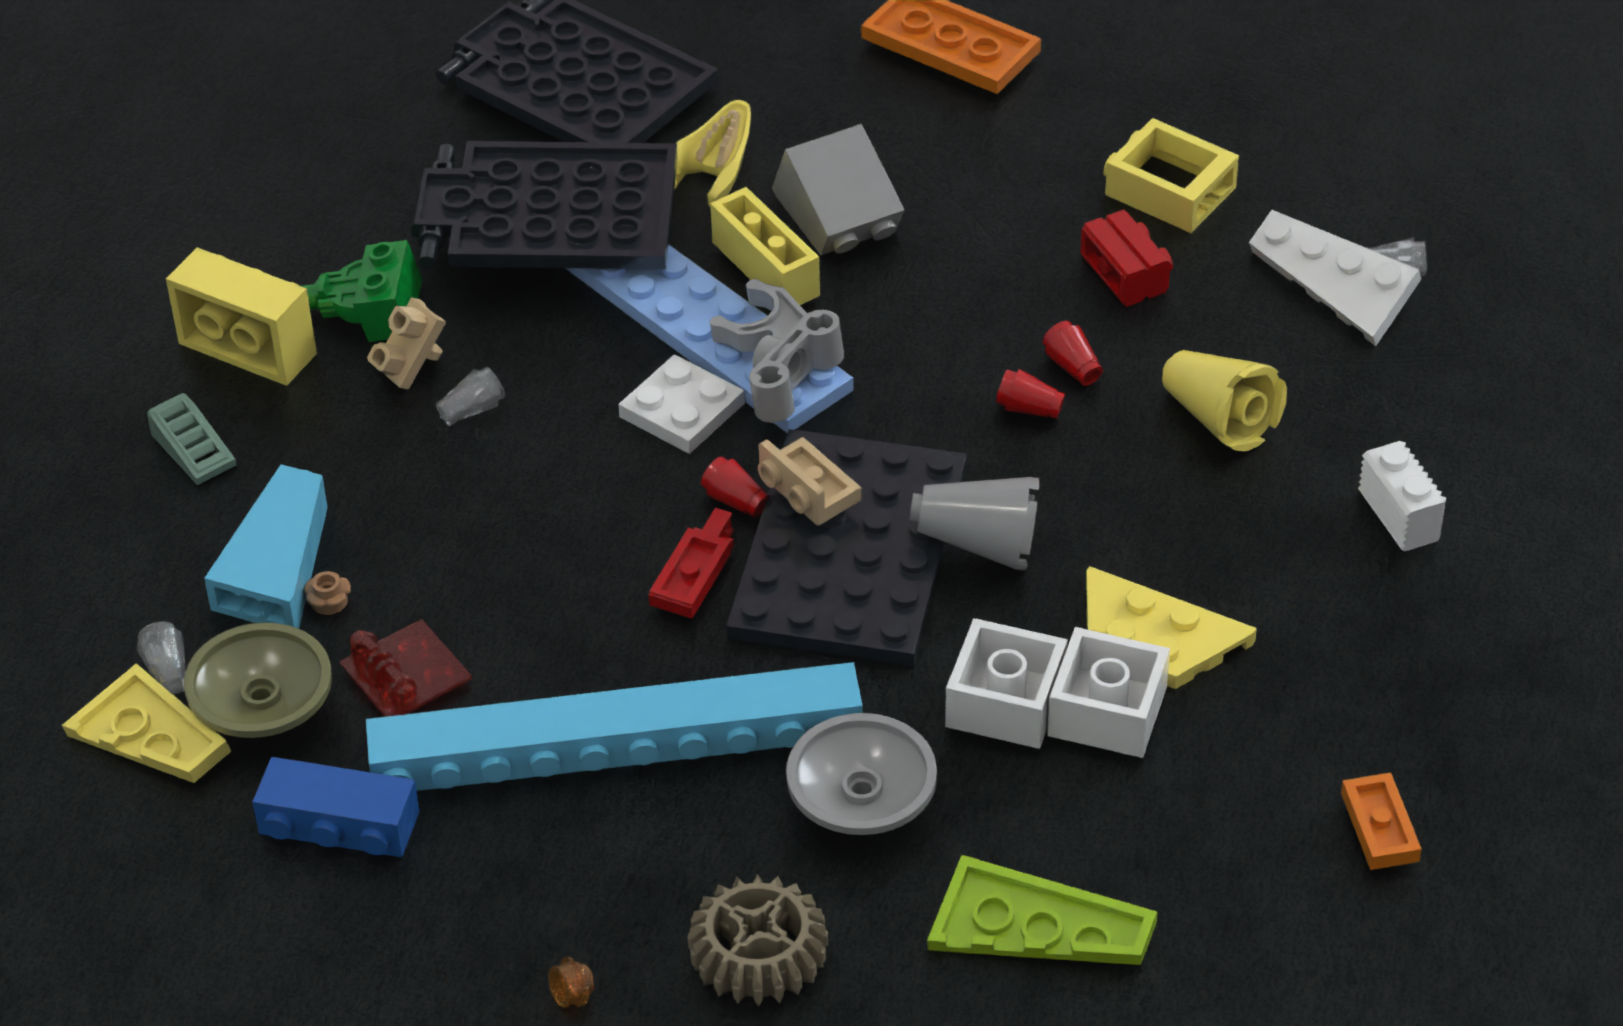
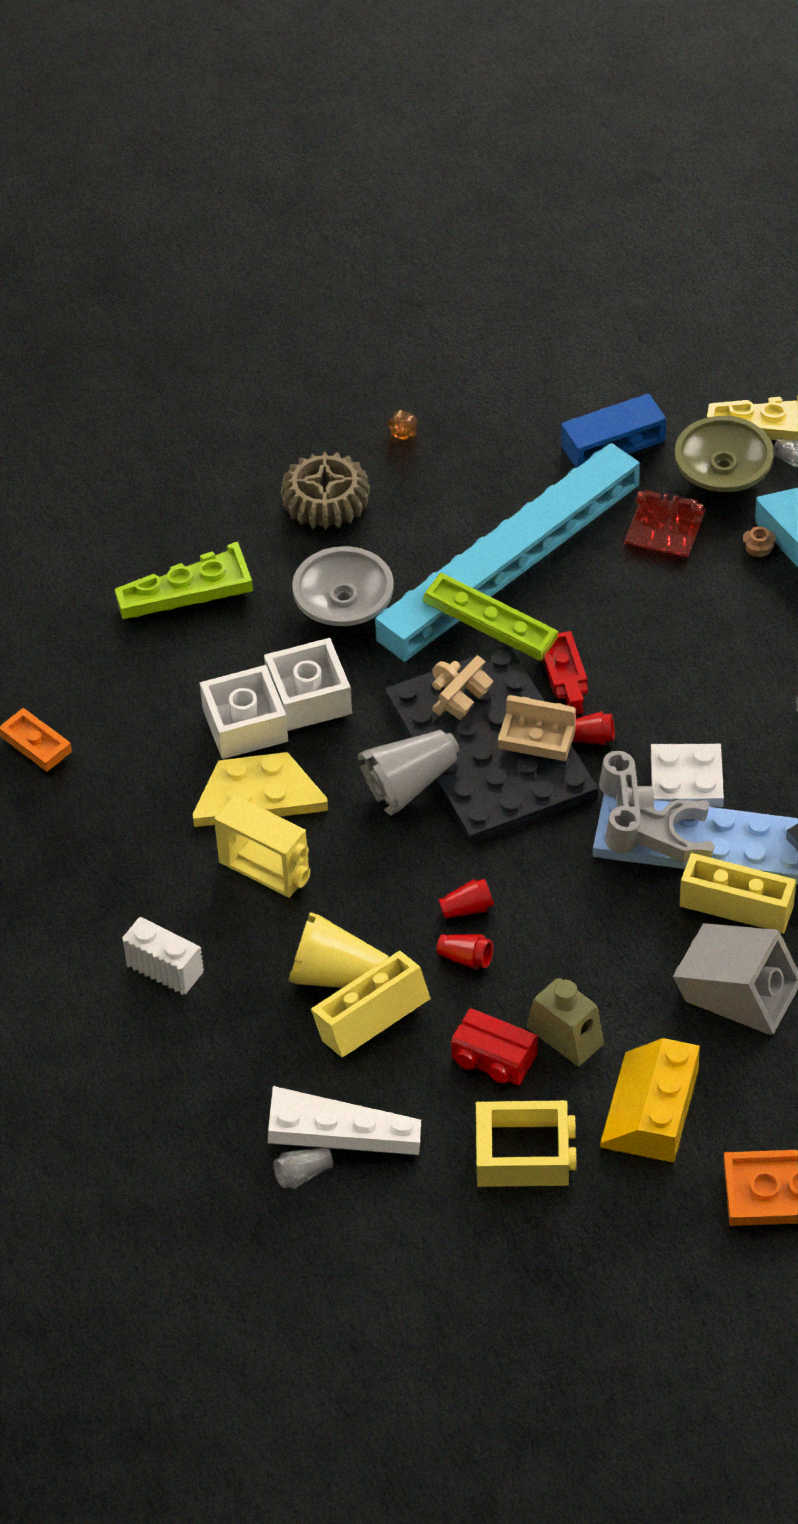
camera: 145 degrees right, 5 degrees up
none -> light yellow window [214,795,310,898]
none -> light yellow brick [311,951,430,1058]
none -> lime tile [423,572,558,661]
none -> tan hips [432,655,494,720]
none -> olive torso [527,978,604,1067]
none -> yellow slope [600,1038,700,1163]

